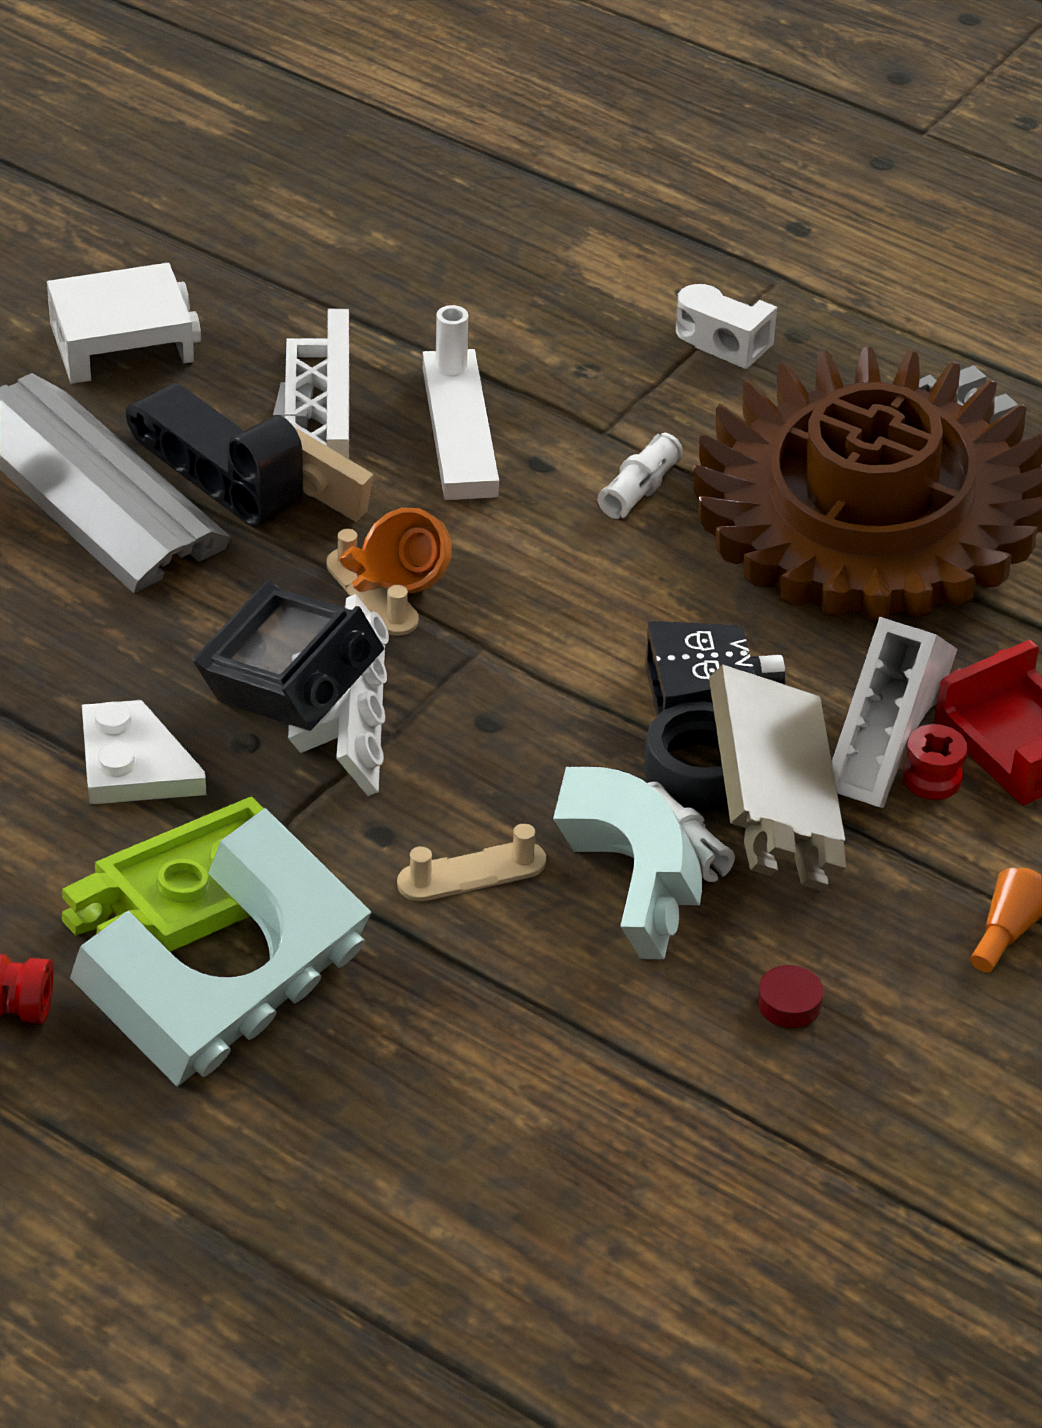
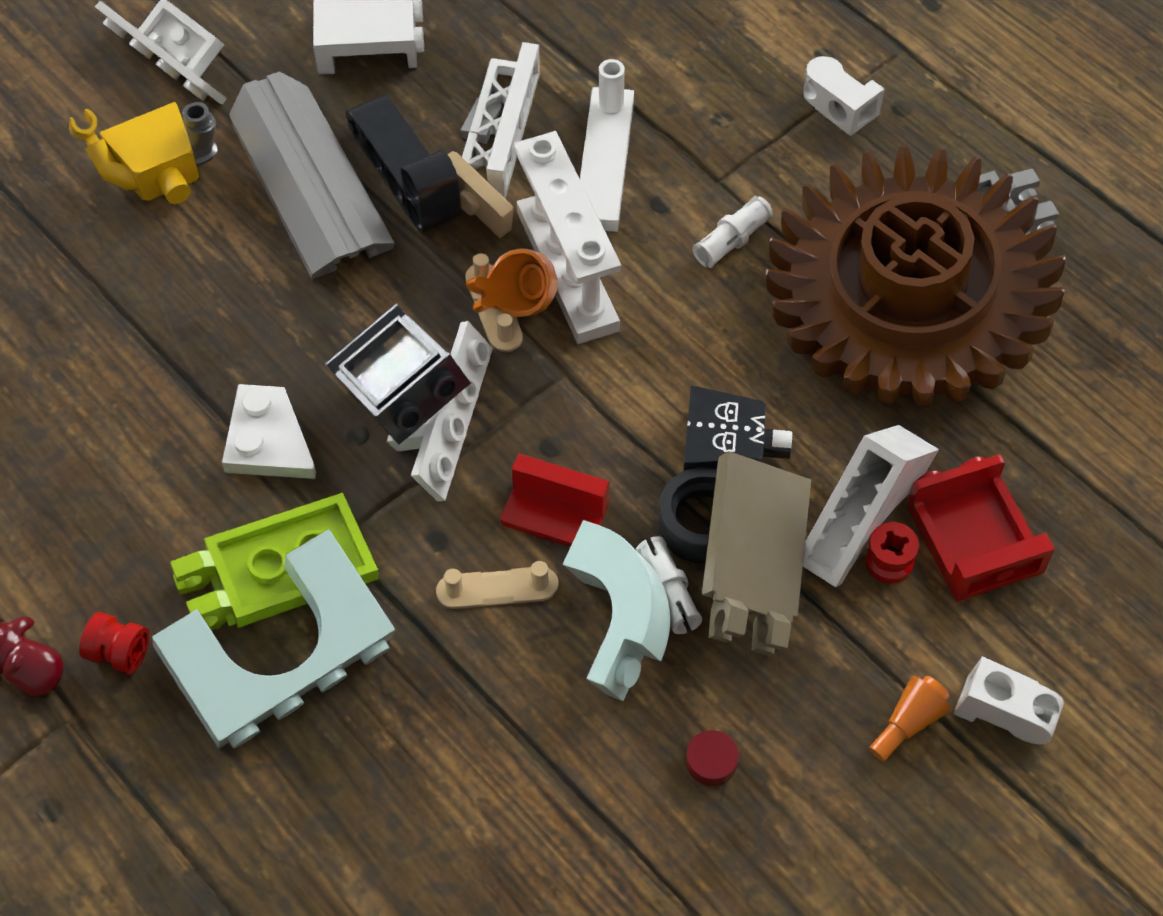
camera: 15 degrees right, 15 degrees up
none -> red panel [501,453,610,547]
none -> white fence [514,131,621,344]

